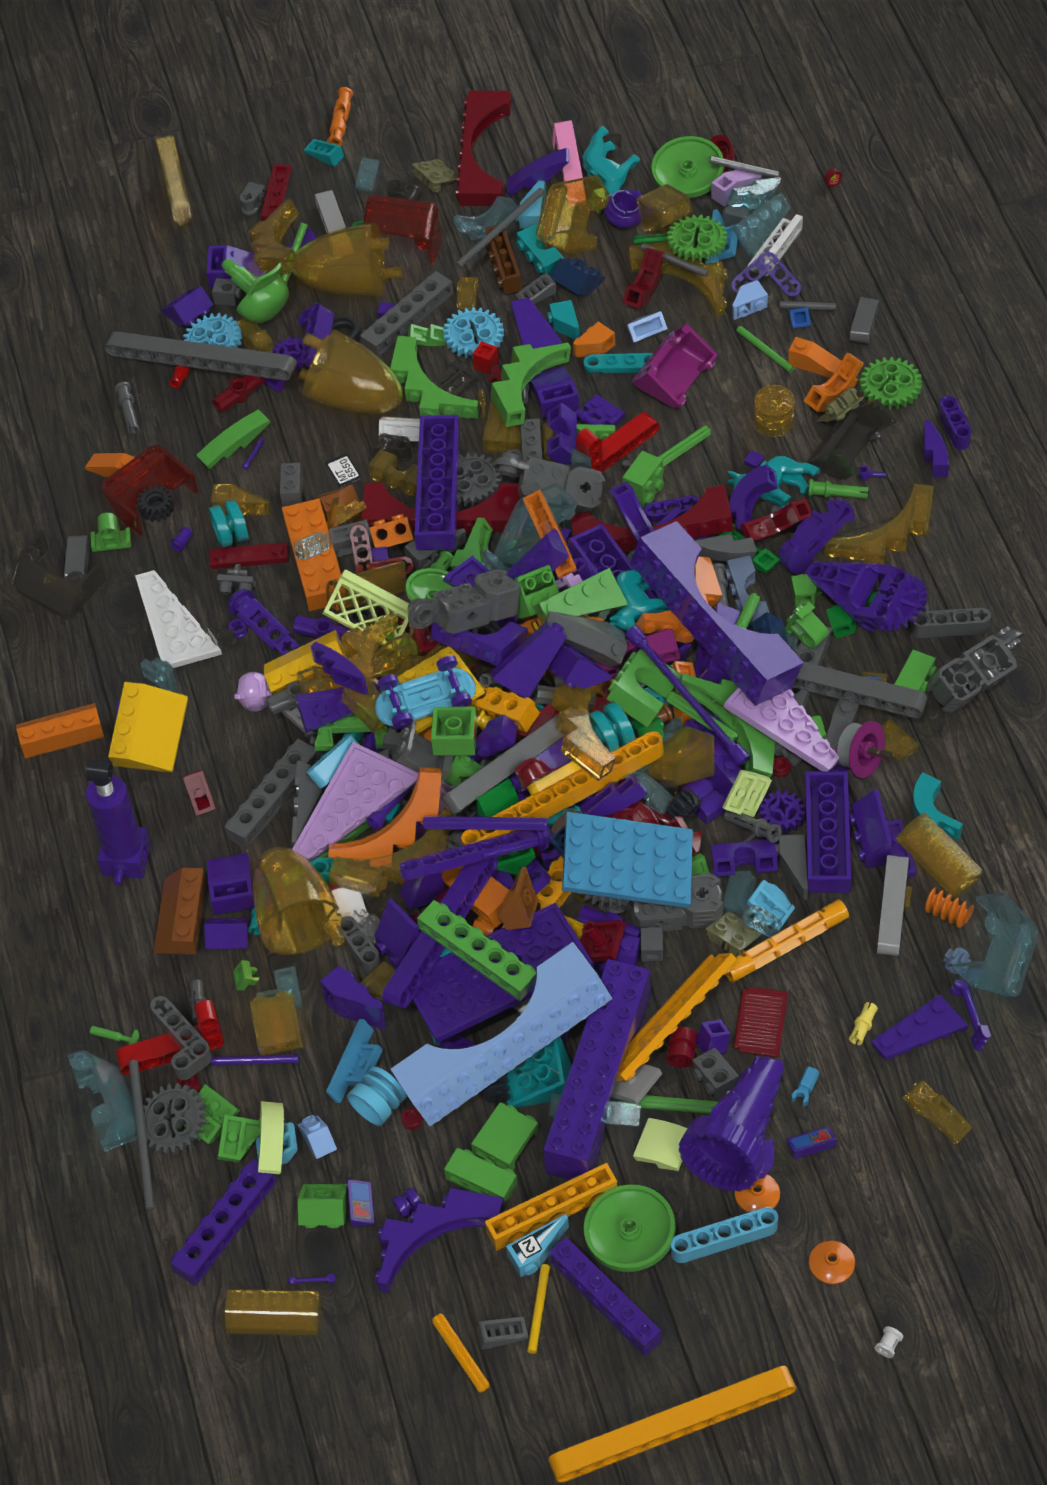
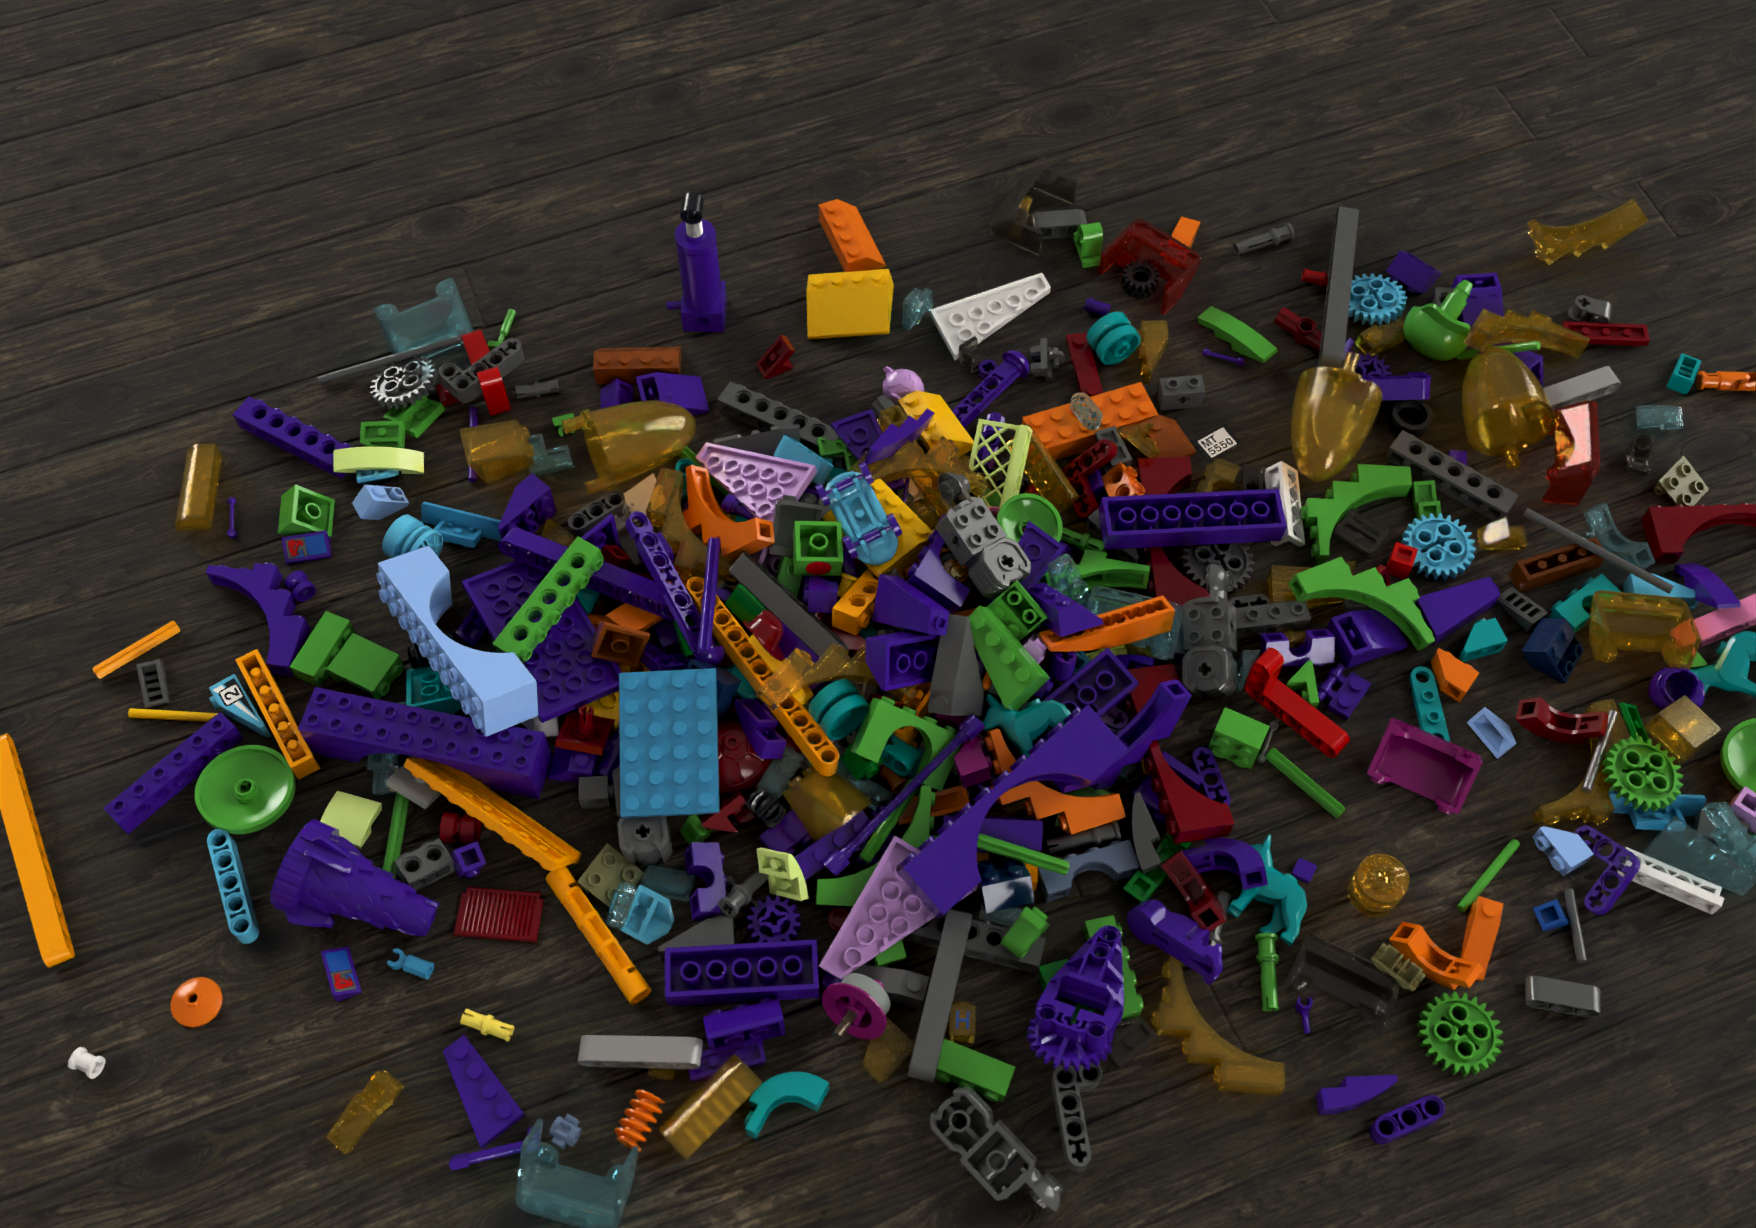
camera: 80 degrees right, 5 degrees up
orange dish [735,1174,780,1213] -> none

